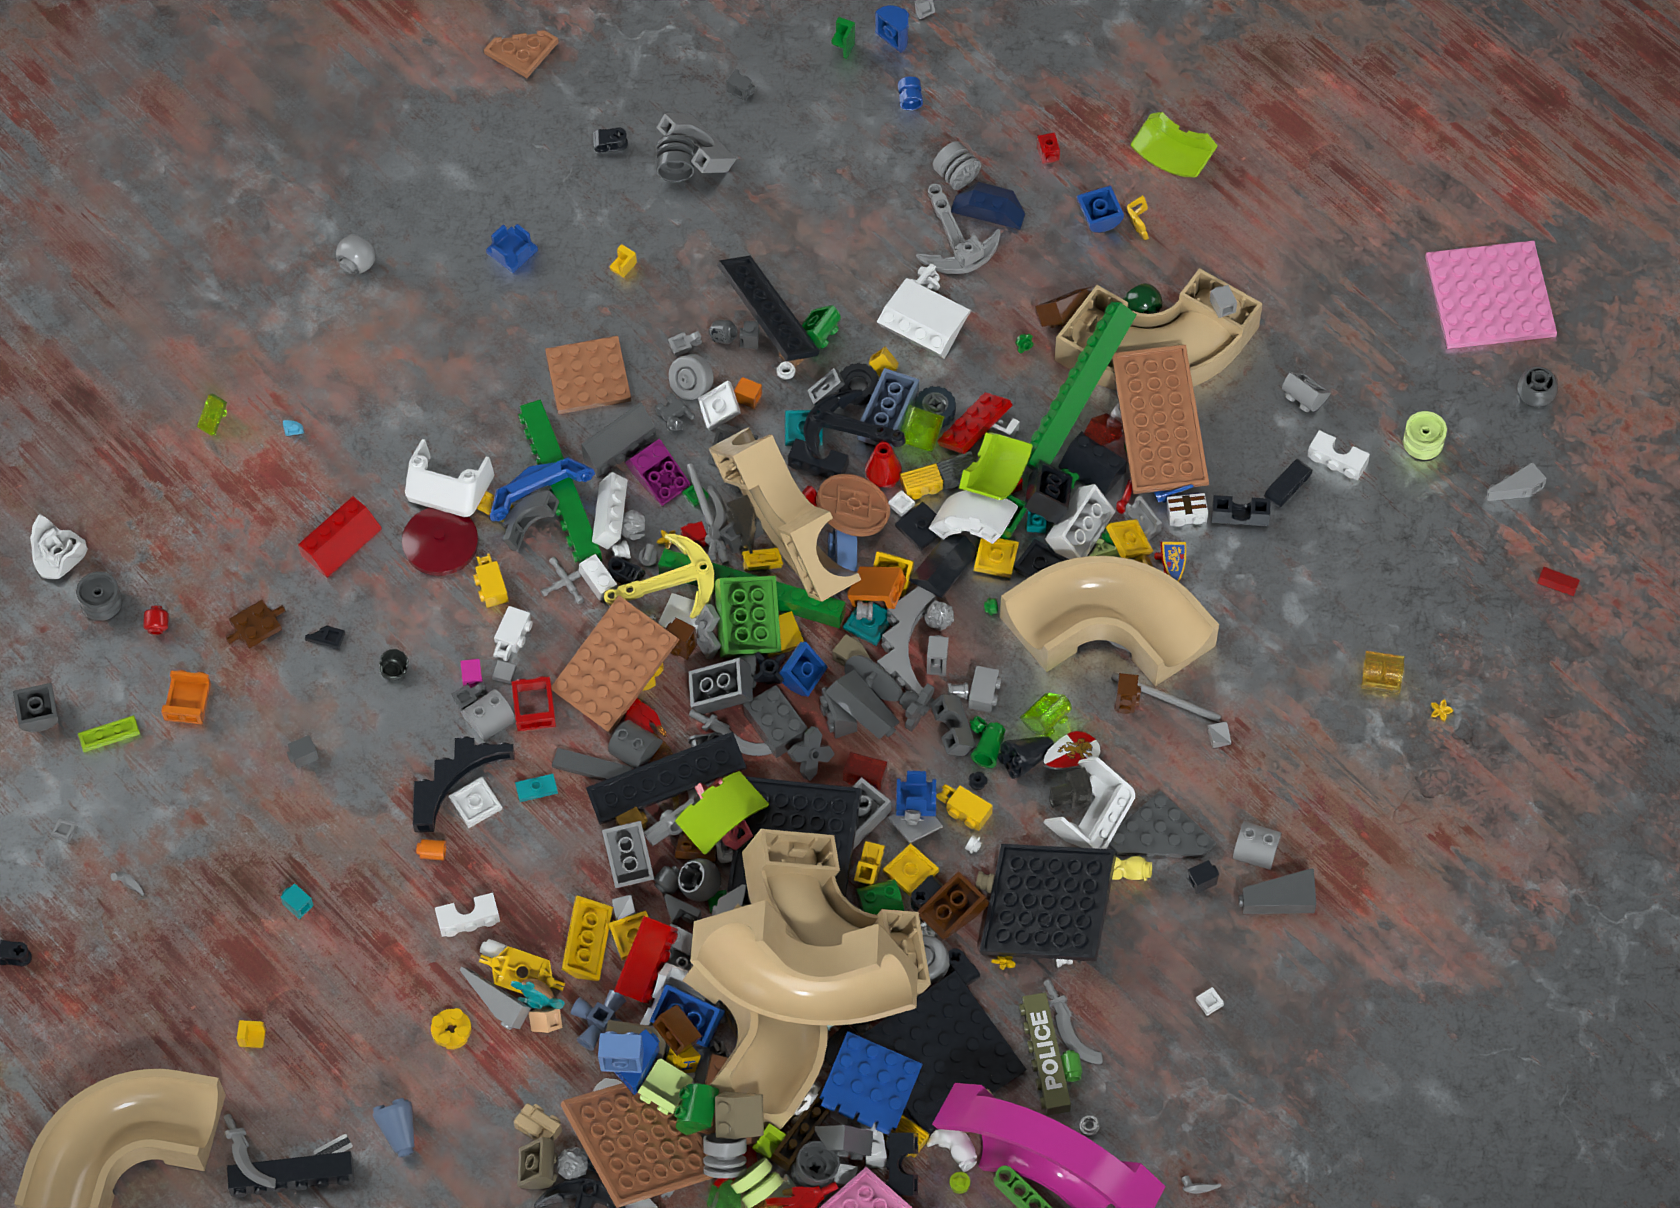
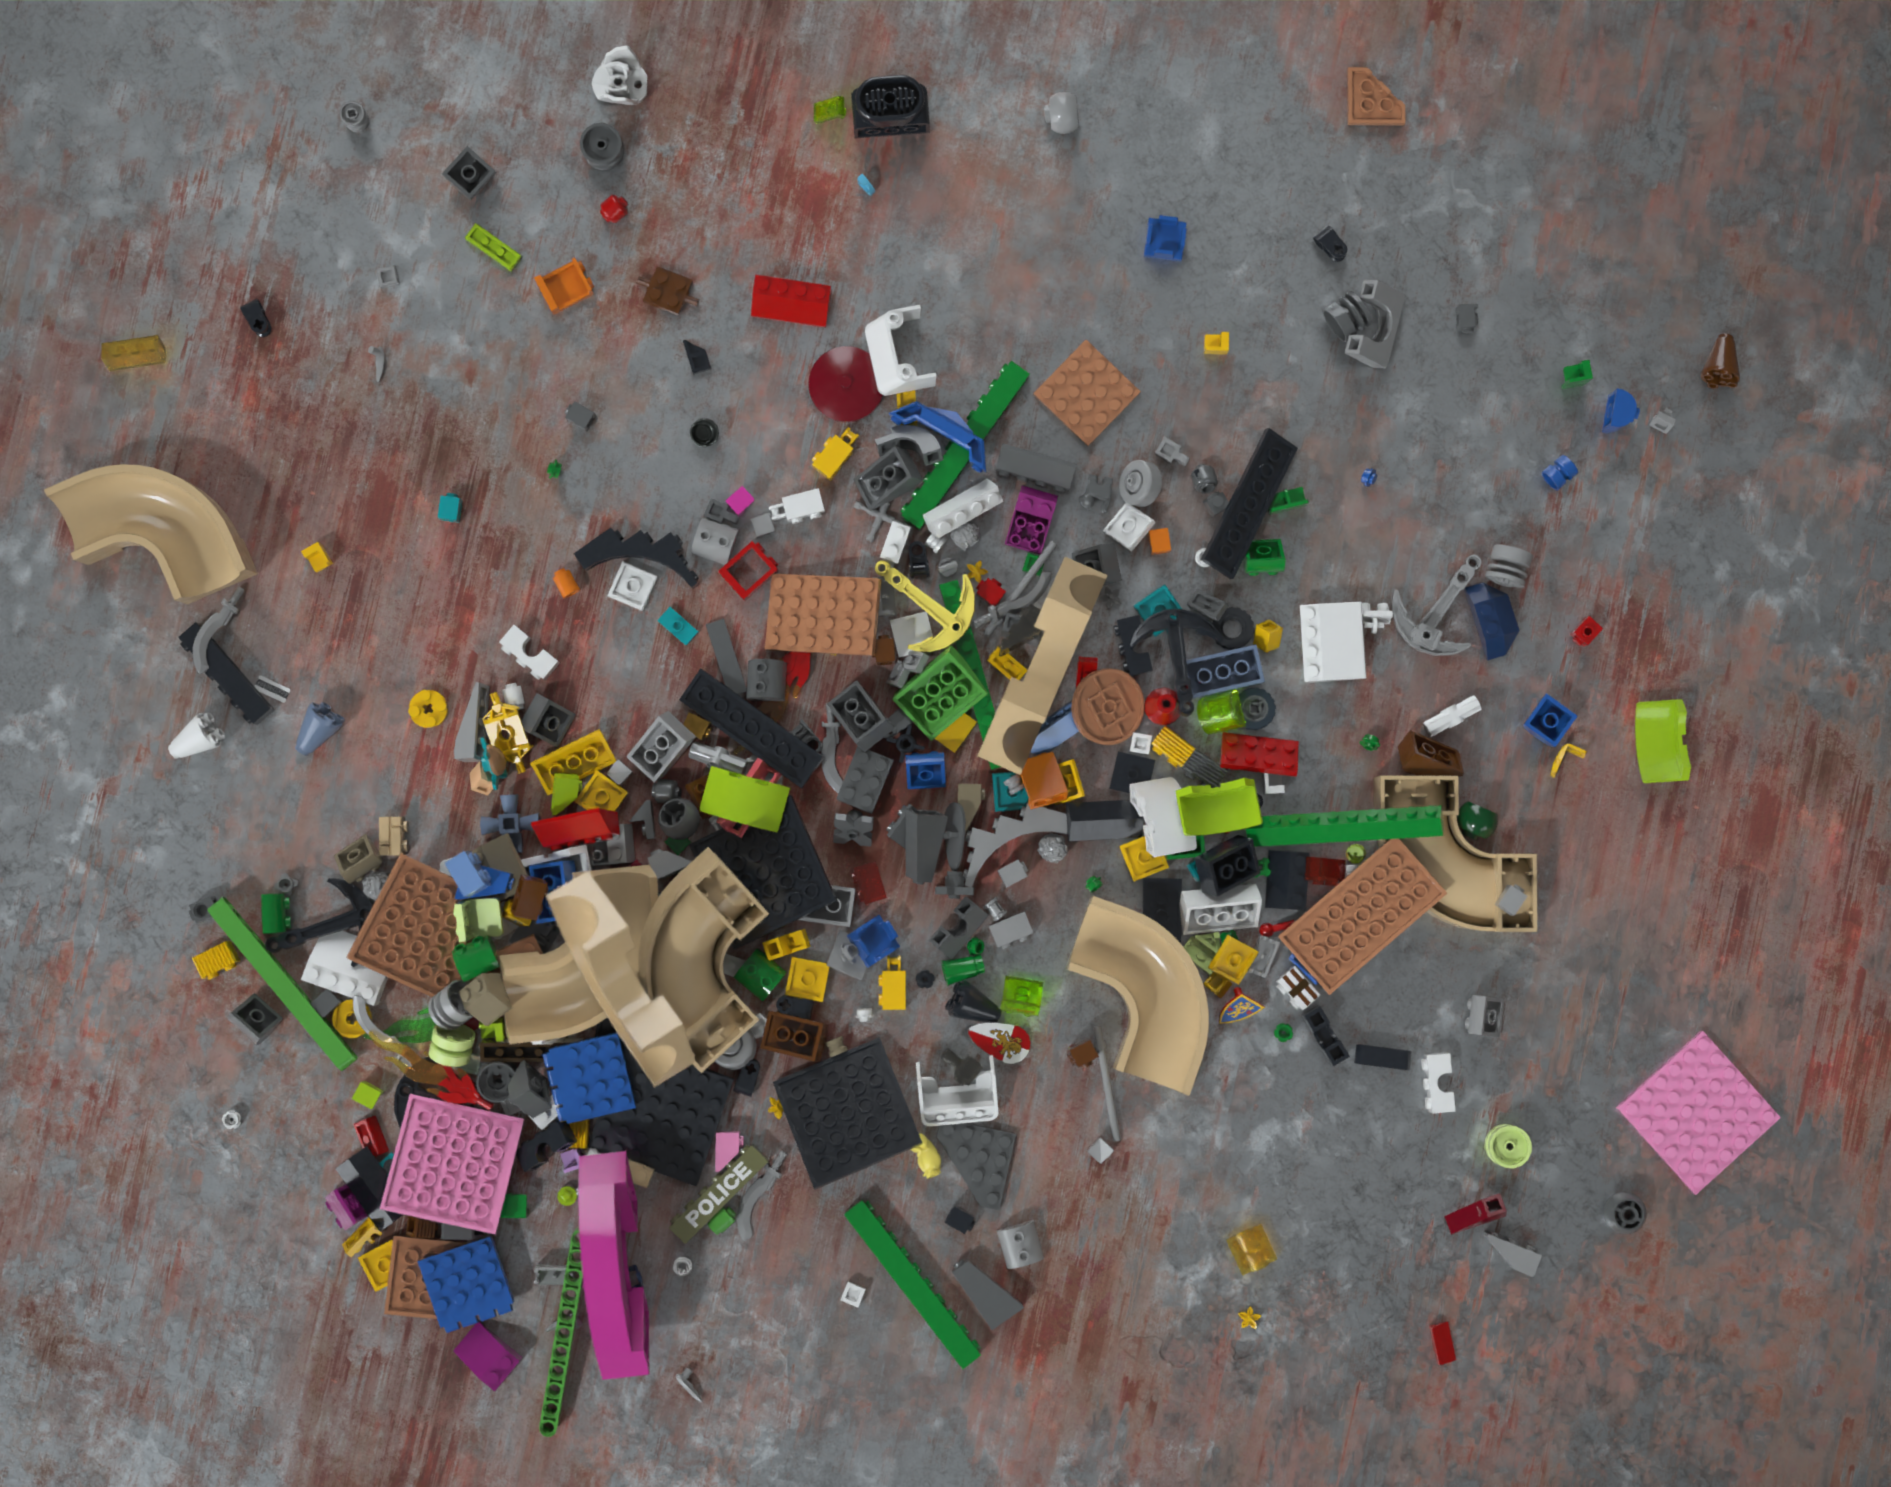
camera: 50 degrees right, 25 degrees up
none -> dark grey slope [521,693,576,748]
none -> green plate [547,459,562,479]
none -> lime slope [551,773,582,815]
none -> lavender panel [560,1148,582,1173]
none -> bright pink slope [715,1131,744,1172]
none -> green brick [844,1198,982,1369]
none -> black brick [851,75,930,139]
none -> dark grey slope [853,446,923,511]
none -> green panel [1268,487,1309,515]
none -> green plate [1274,1023,1293,1042]
none -> lime tile [1346,844,1366,864]
none -> blue plate [1361,468,1377,487]
none -> white piece [1423,695,1482,737]
none -> dark red slope [1444,1193,1507,1235]

